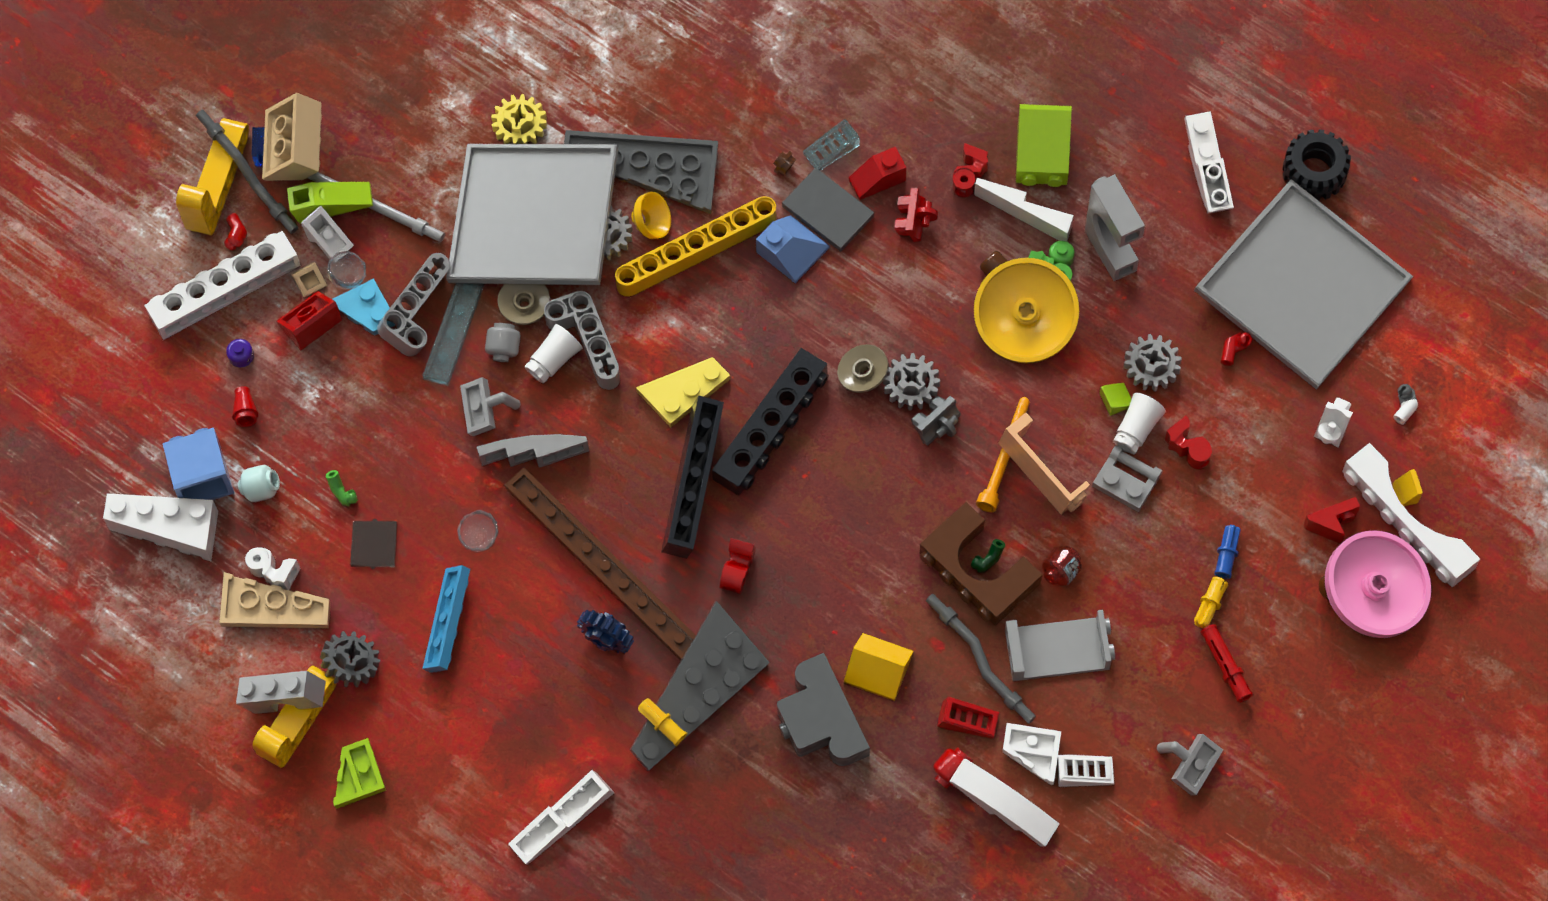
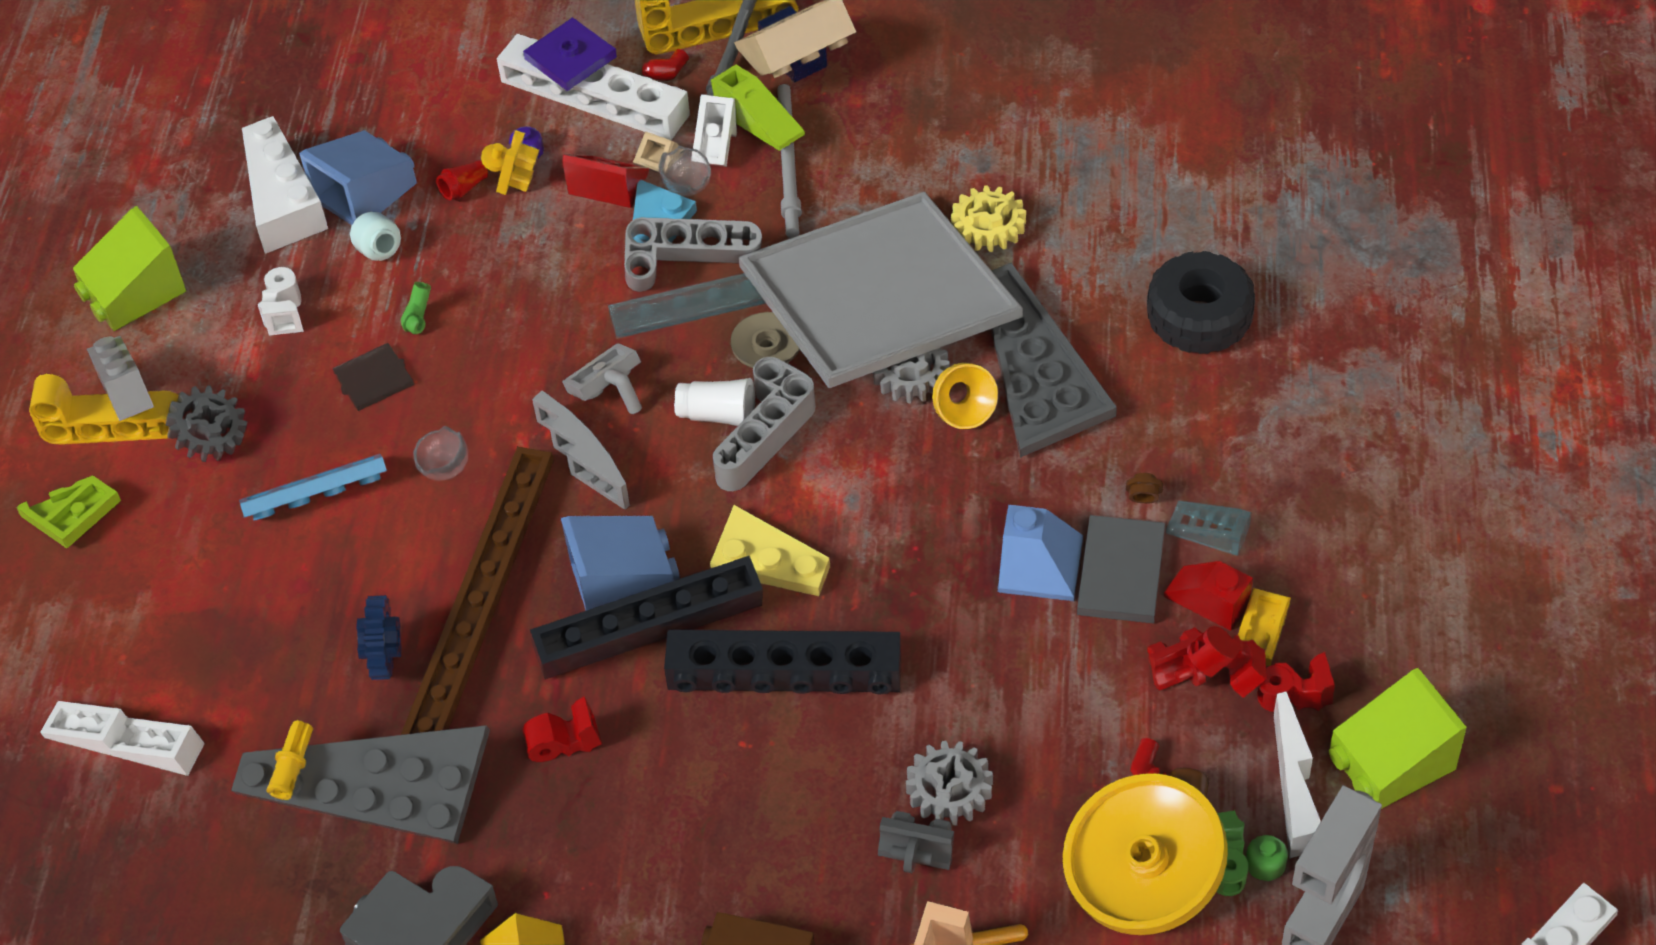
camera: 60 degrees right, 15 degrees down
tan wing [219,572,331,628] -> none
light grey head [485,323,520,362] -> none
yellow beam [615,196,777,297] -> none
dark tan dish [837,344,889,393] -> none
none -> lime slope [73,206,187,331]
none -> yellow hips [481,130,540,195]
none -> dark purple plate [523,17,617,91]
none -> medium blue slope [561,516,680,610]
none -> red arm [1130,738,1167,775]
none -> black tyre [1147,251,1255,354]
none -> red leg [1187,626,1267,698]
none -> yellow plate [1238,588,1291,666]

